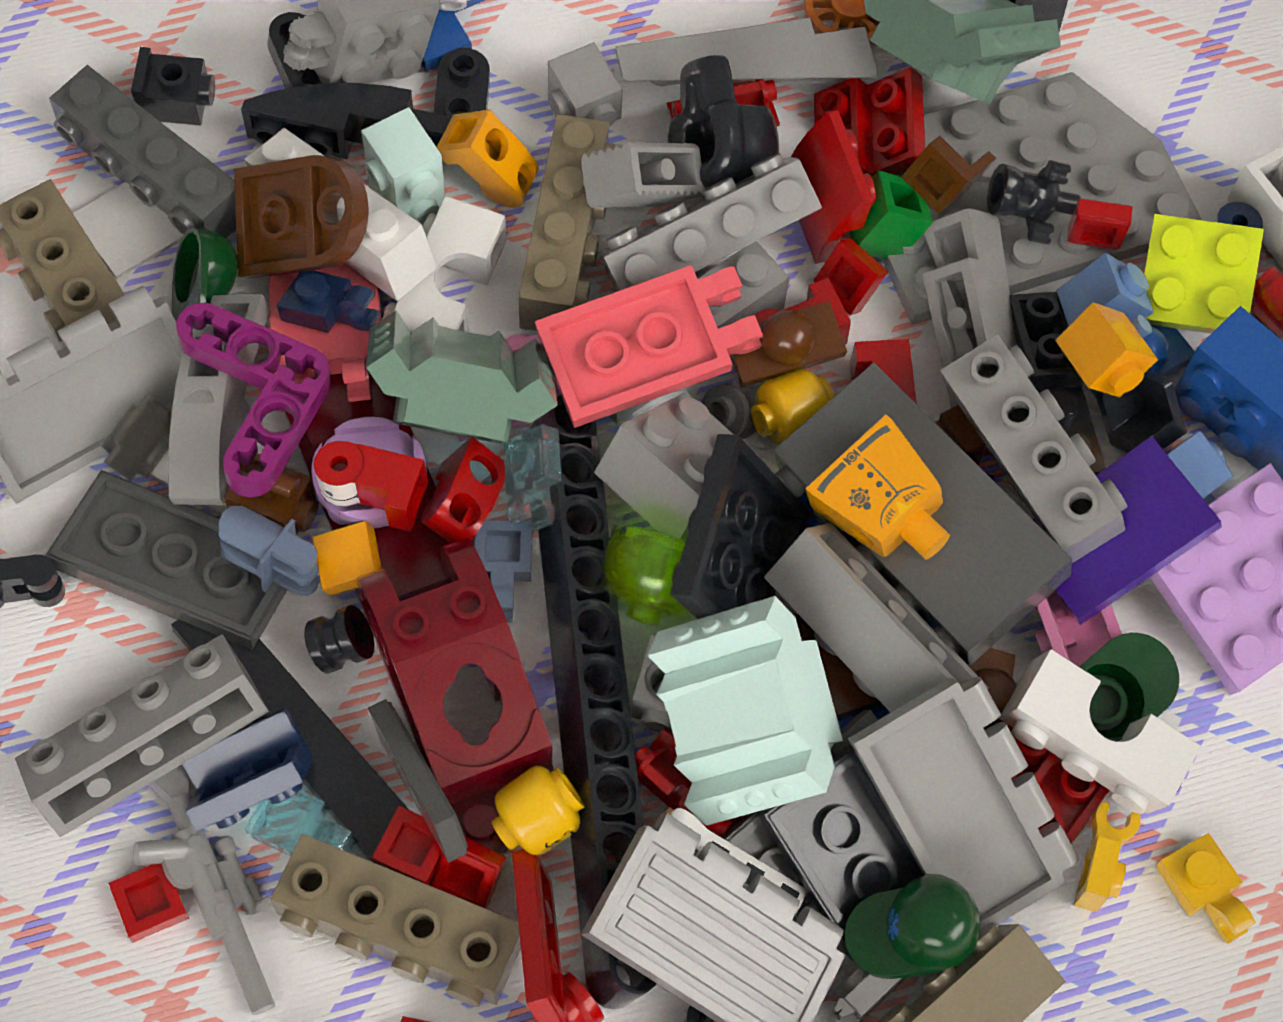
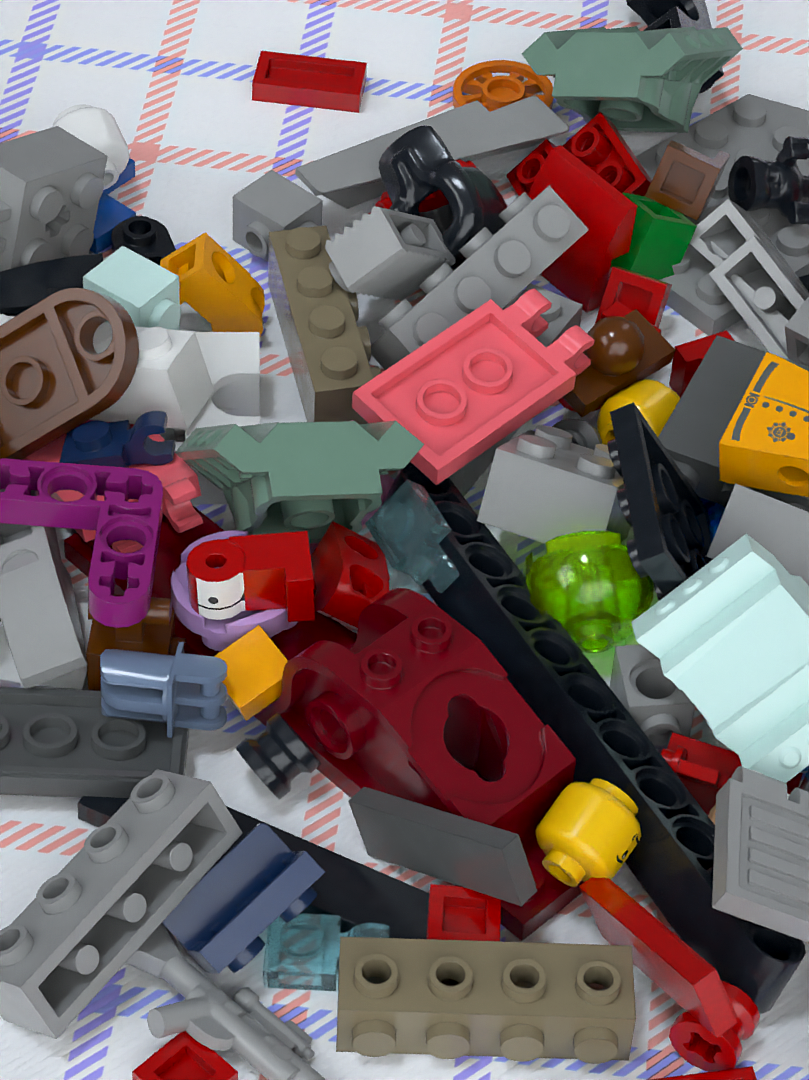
camera: 20 degrees left, 20 degrees down
red tile [430,837,507,909] -> none

